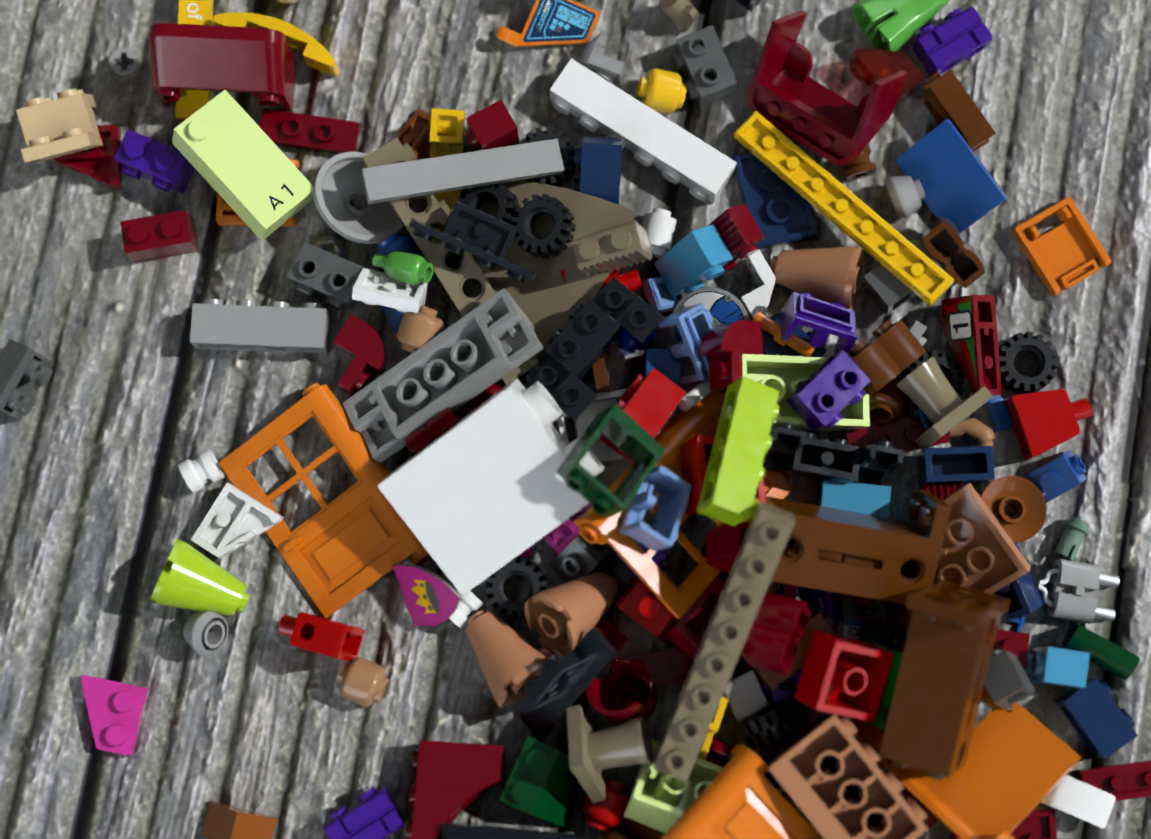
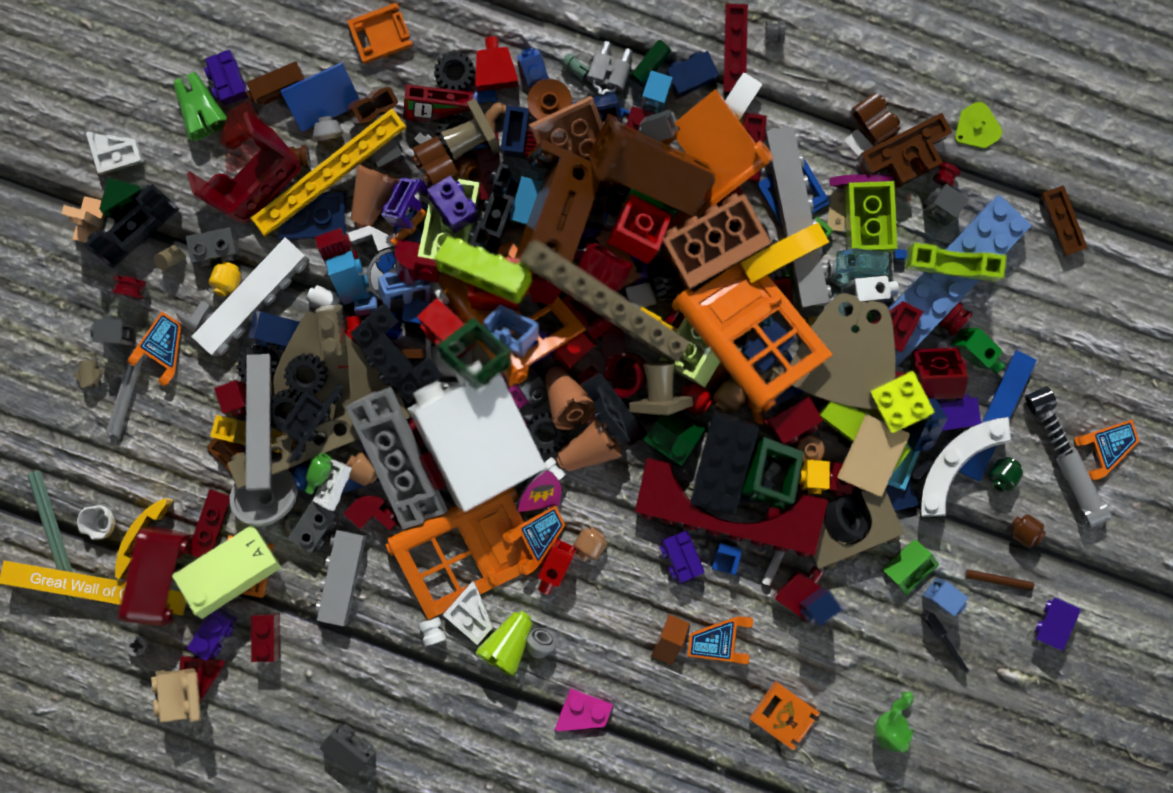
camera: 80 degrees left, 5 degrees up
none -> flag [502,505,565,575]

